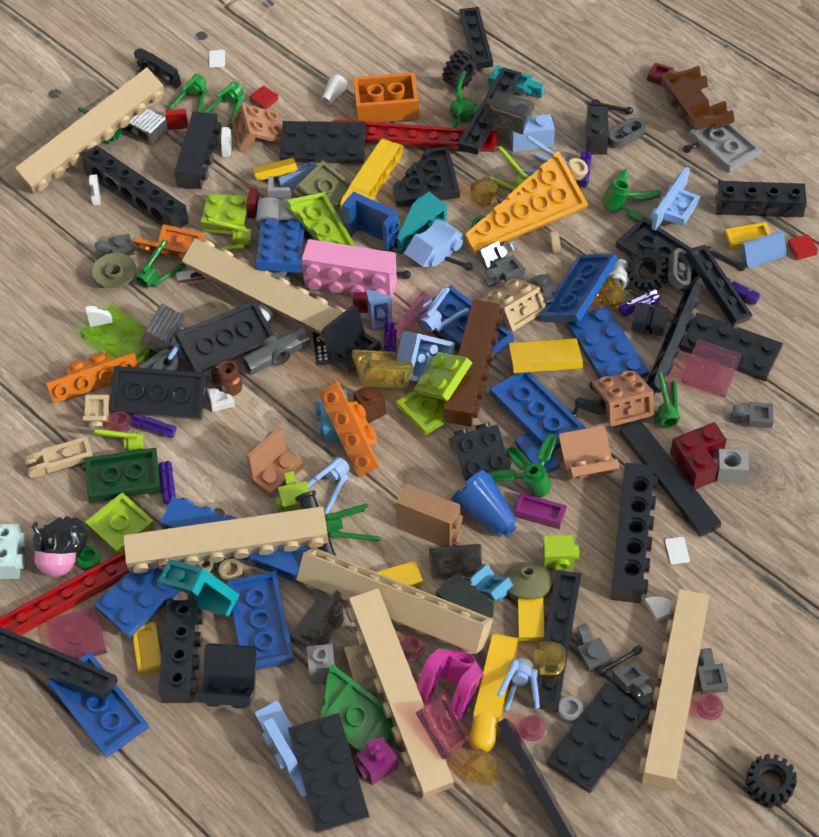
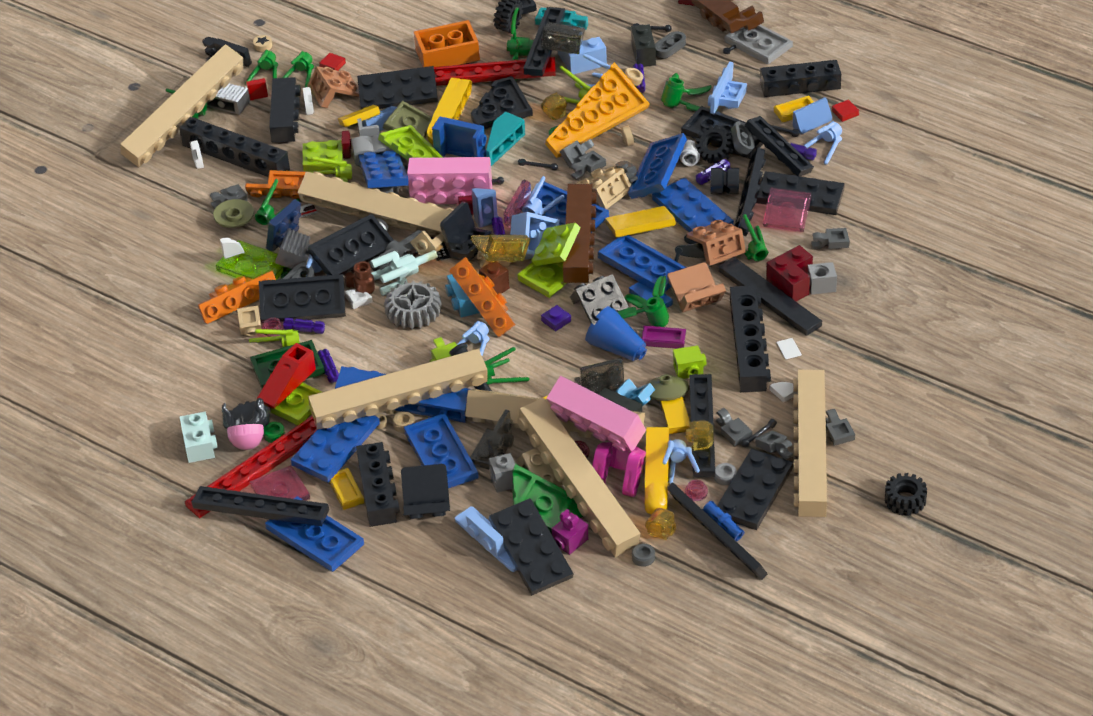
camera: 10 degrees left, 10 degrees down
tan hinge [24,436,93,478] -> none
teal panel [158,559,239,617] -> none
white sticker [209,50,225,68] -> none
nougat bracket [246,426,304,498] -> none
white cone [321,74,347,106] -> none
medium nougat brick [396,484,463,550] -> none
light blue brick [404,219,465,267] -> none
clear pink tile [415,693,469,760] -> none
clear yellow plate [597,277,627,308] -> none
clear pink plate [697,694,723,720] -> none
none -> tan tile [253,35,272,52]
none -> red slope [257,343,316,409]
none -> dark blue plate [266,199,301,252]
none -> light aqua plant [370,250,438,296]
none -> light grey gear [384,280,442,330]
none -> tan bracket [410,231,445,255]
none -> dark purple plate [541,305,571,332]
none -> bright pink brick [546,376,646,452]
none -> dark grey tile [632,544,655,567]
none -> blue pin [702,501,745,542]
none -> light blue plant [804,121,842,165]

